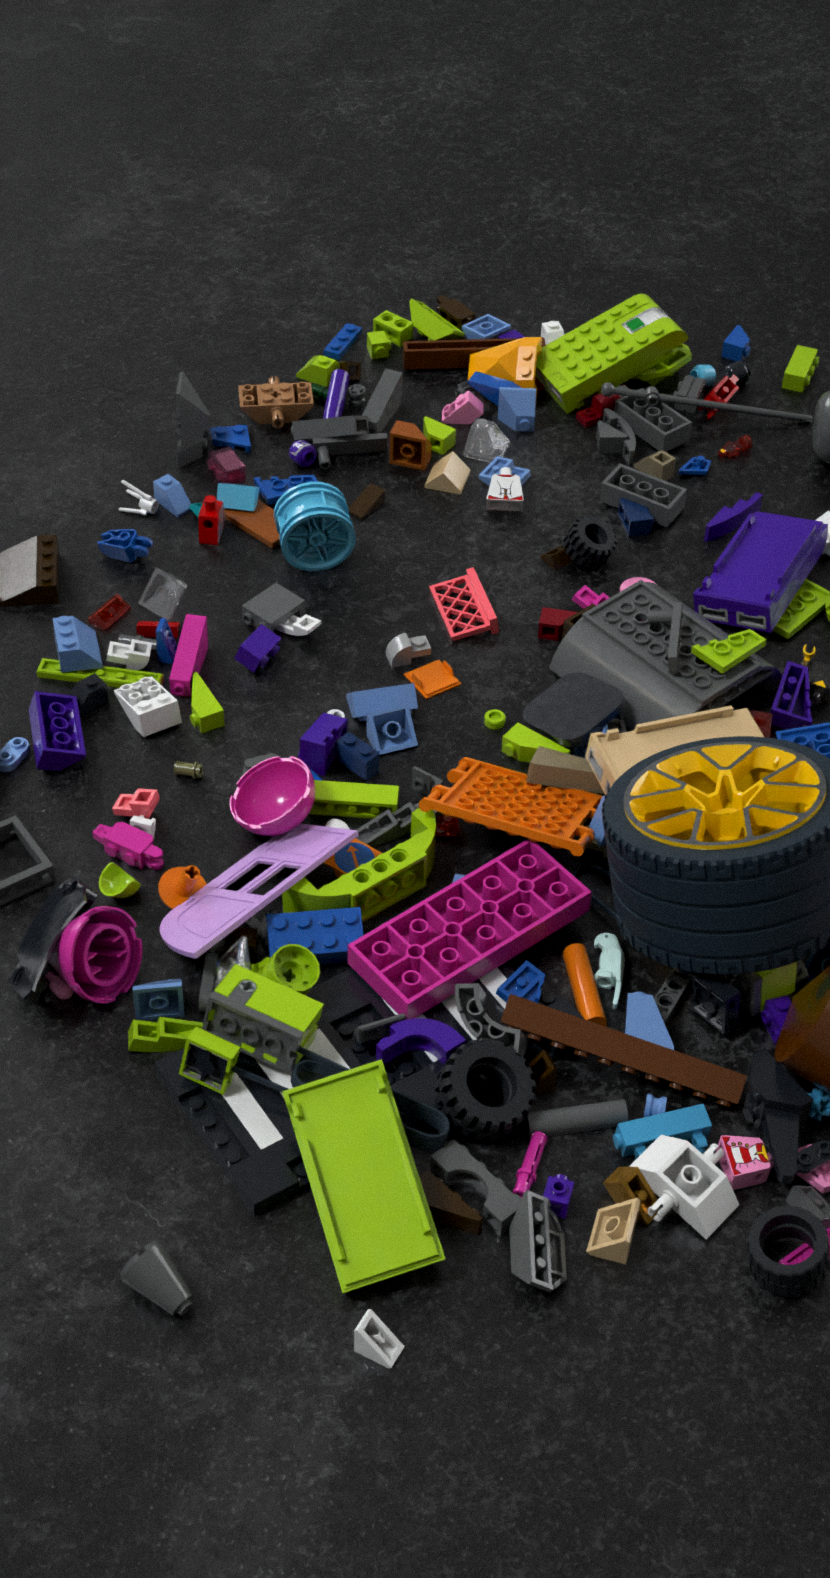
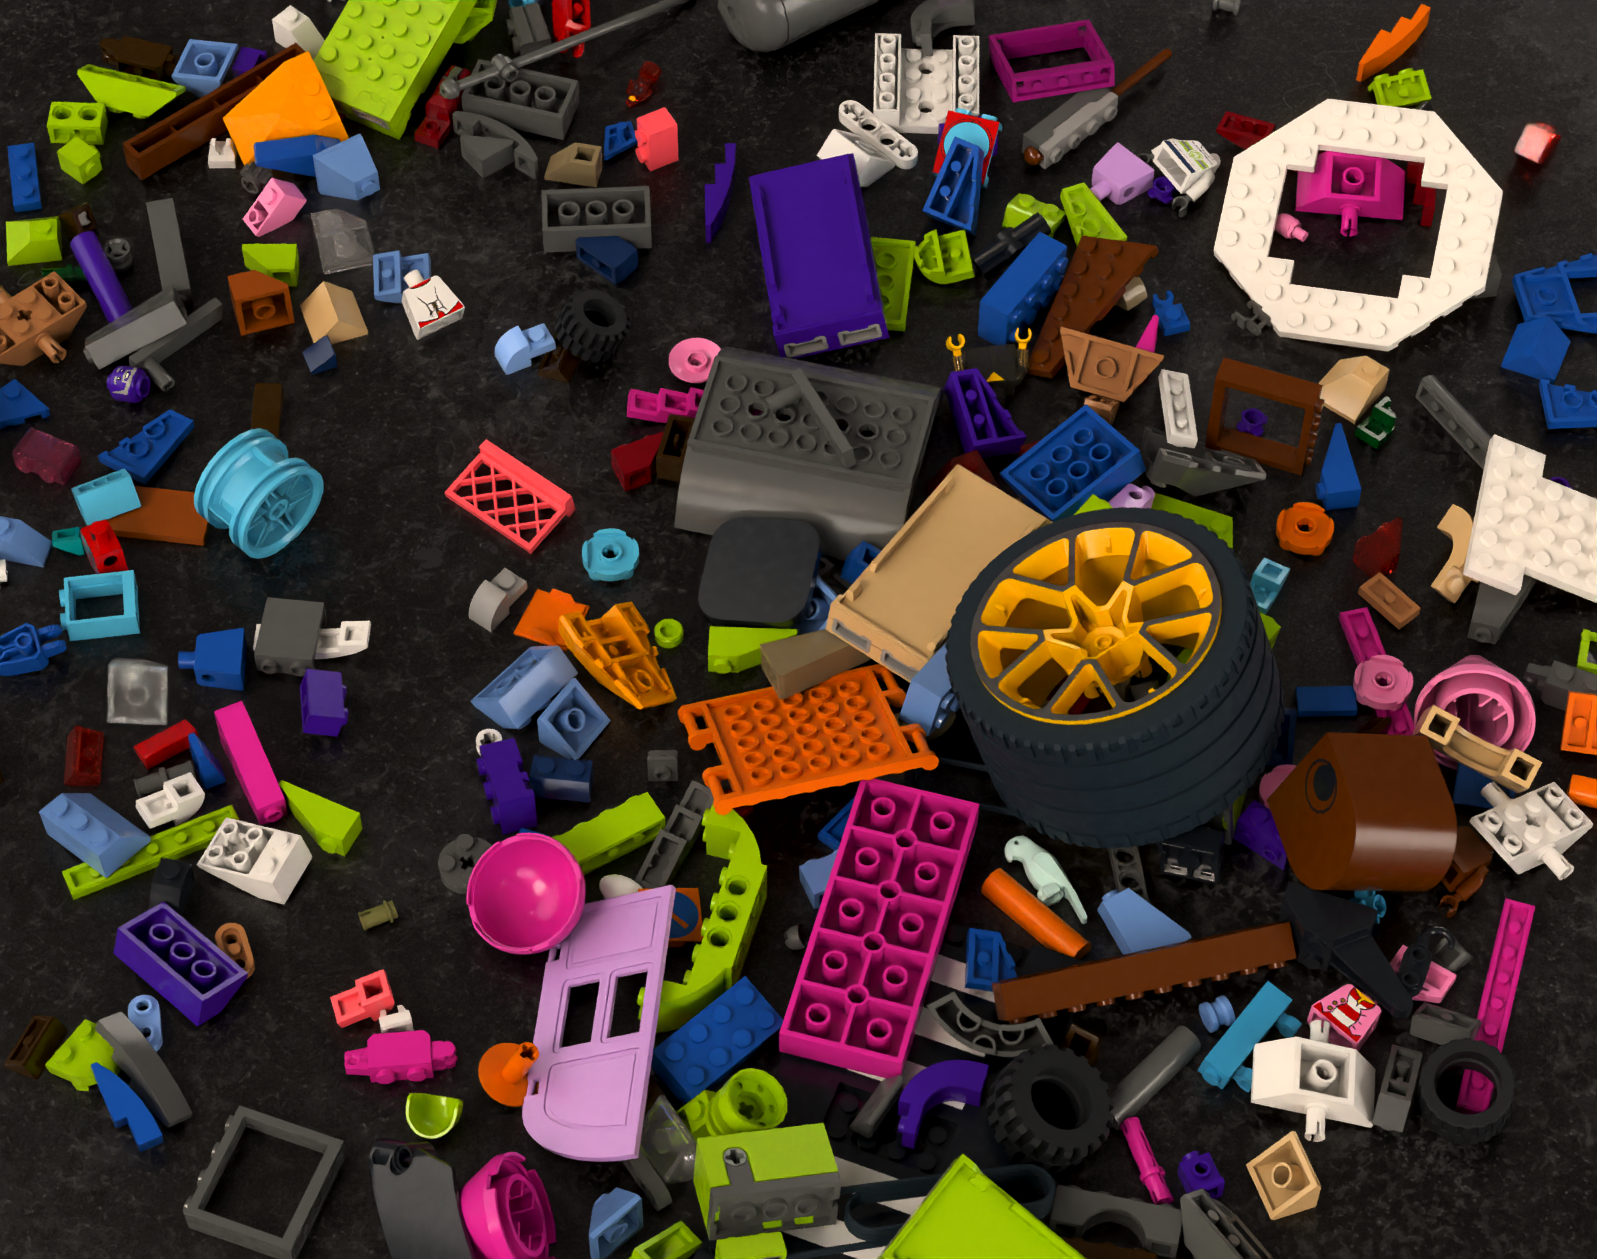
camera: 35 degrees left, 10 degrees up
pearl gold slope [603,1167,658,1225] -> none
lime wing [691,629,766,674] -> none
none -> medium azure window [59,570,140,641]
none -> blue torso [178,628,247,691]
none -> white tile [208,138,237,168]
none -> medium nougat plate [215,923,255,979]
none -> dark blue slope [302,335,337,375]
none -> light blue brick [495,323,556,375]
none -> light orange wedge [559,601,677,710]
none -> medium azure plate [582,528,639,581]
none -> coral brick [635,107,679,172]
none -> dark grey slope [1371,1044,1423,1132]

